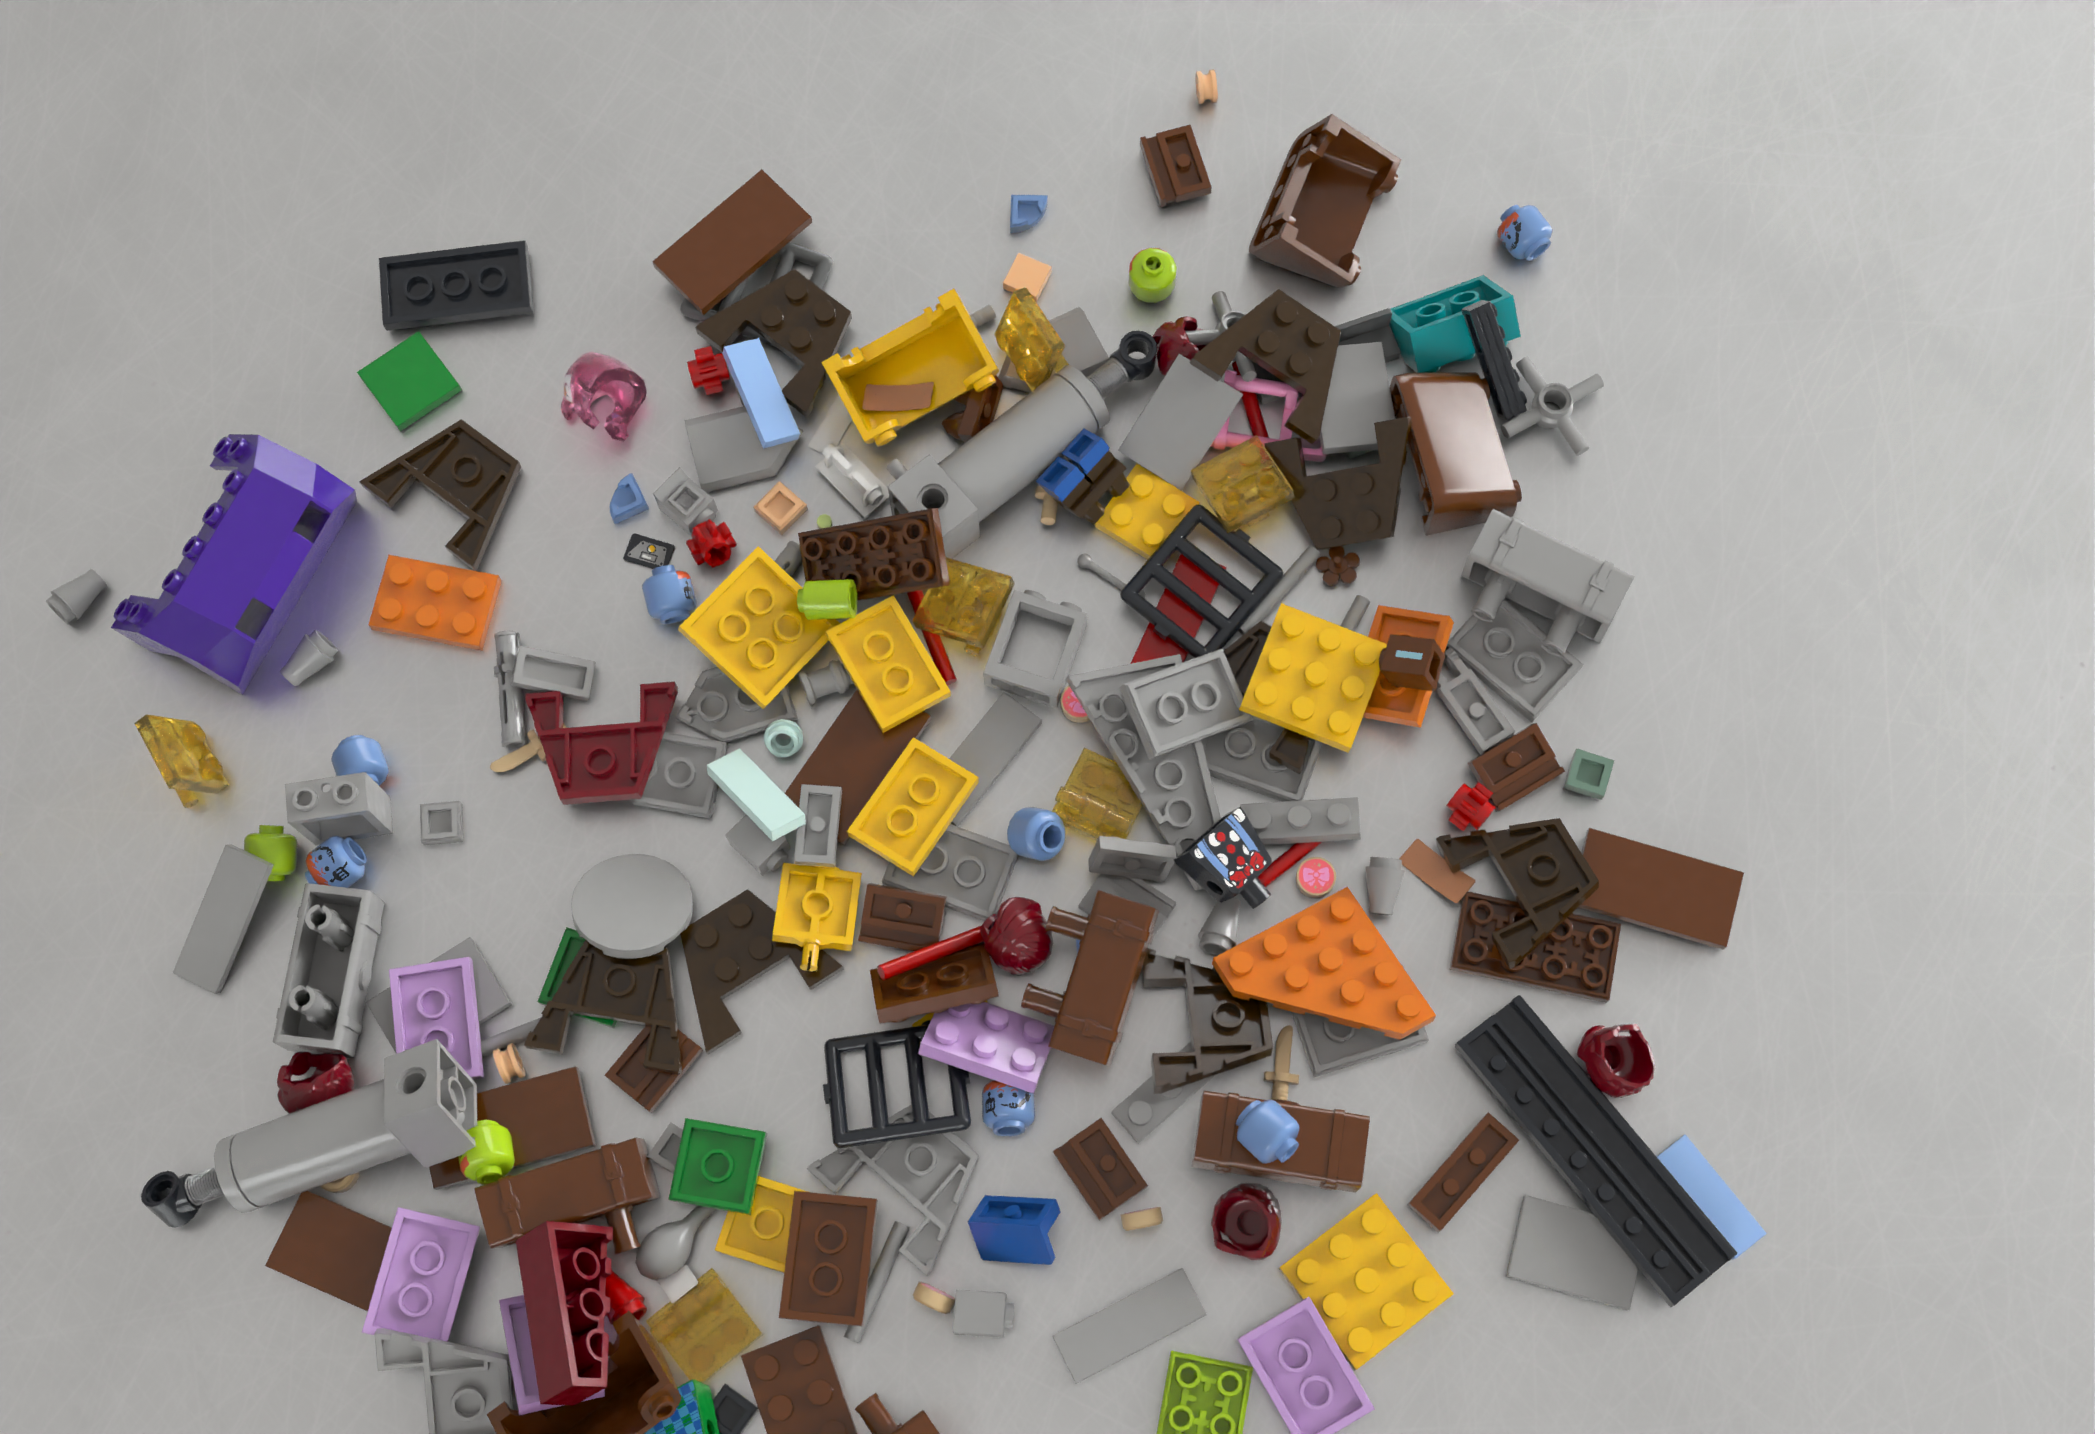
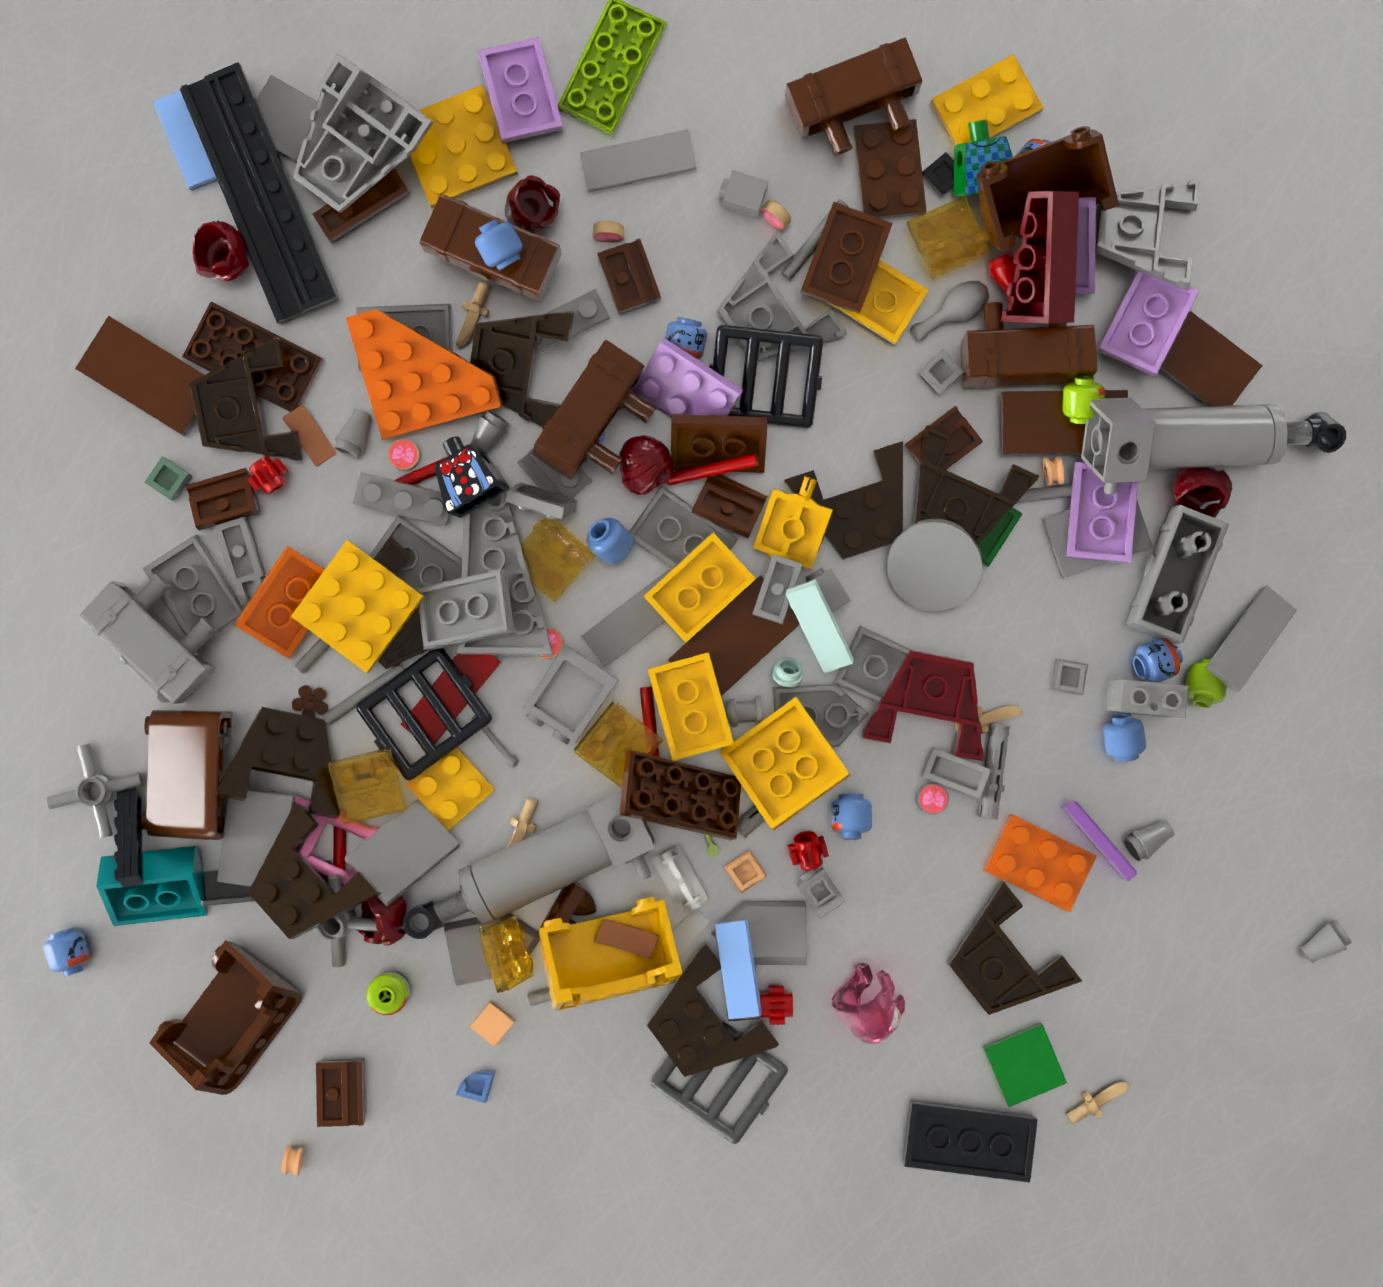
camera: 175 degrees left, 15 degrees up
dark purple wedge [111,434,357,695] -> none
clear yellow plate [134,714,229,808] -> none
medium blue tile [609,473,649,524] -> none
sticker [623,533,675,569] -> none
reddish brown tile [652,169,812,315] -> none
white sticker [656,1263,698,1303] -> none
green tile [668,1118,767,1215] -> none
lime brick [797,579,858,620] -> none
blue panel [968,1195,1061,1265] -> none
hips [1036,429,1130,524] -> none
reddish brown brick [1379,634,1445,691] -> none
none -> light grey wedge [293,53,434,213]
none -> tile [917,783,949,815]
none -> medium lavender tile [1061,800,1137,881]
none -> tan piece [1066,1082,1130,1125]

